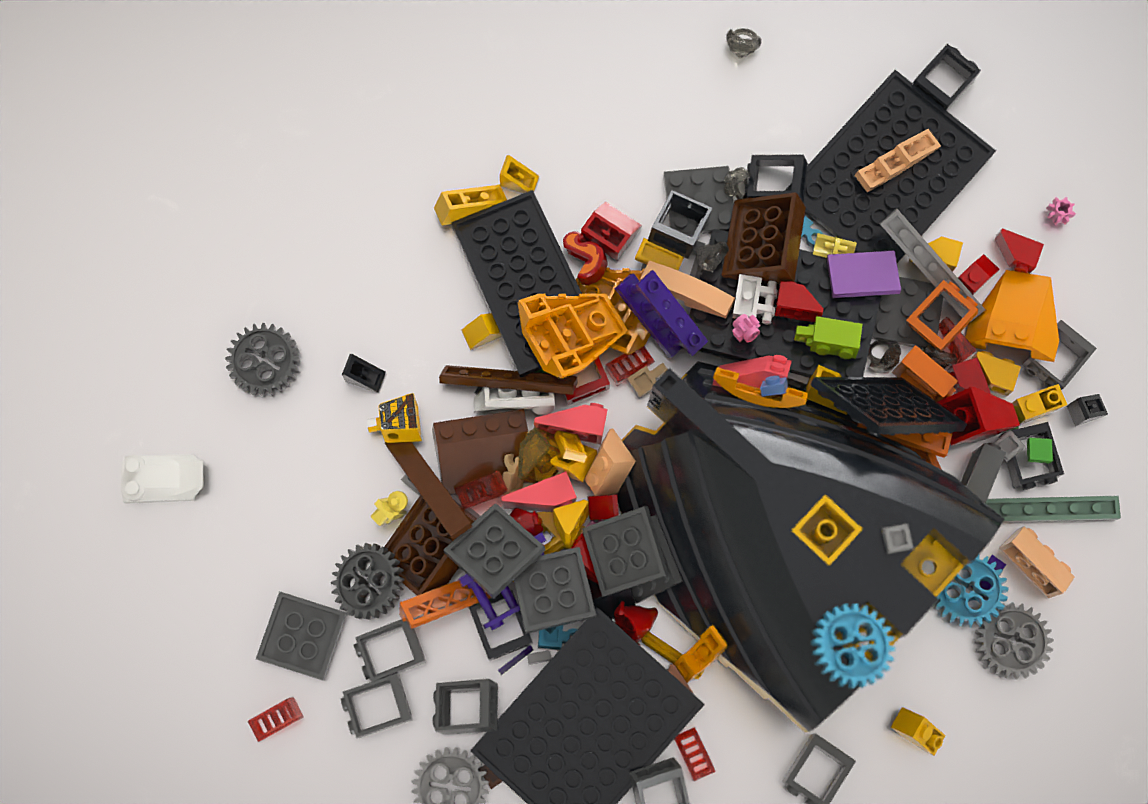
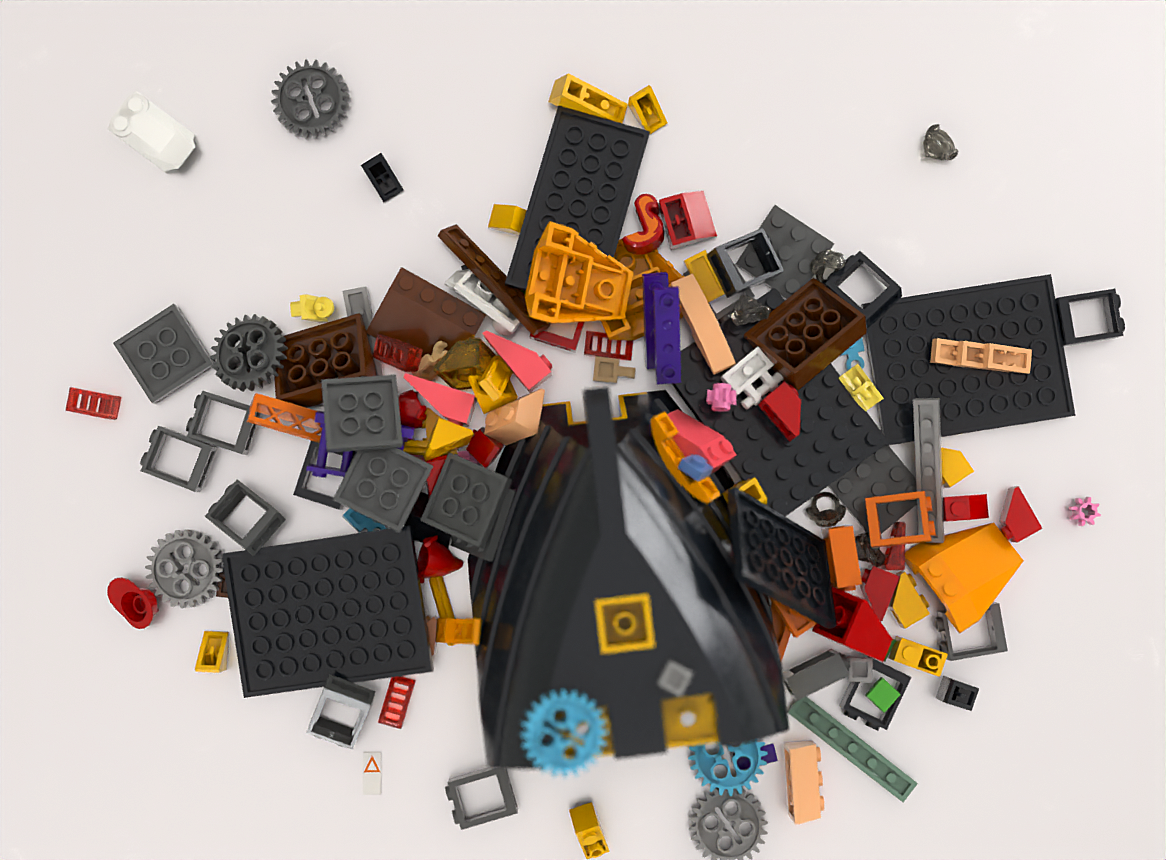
camera: 35 degrees right, 10 degrees up
torso [367,393,422,443] -> none
reddish brown tile [384,442,473,540] -> none
sticker [498,645,534,675] -> none
light grey tile [527,650,552,665] -> none
lime hinge [794,316,863,359] -> none
medium lavender tile [827,251,901,298] -> none

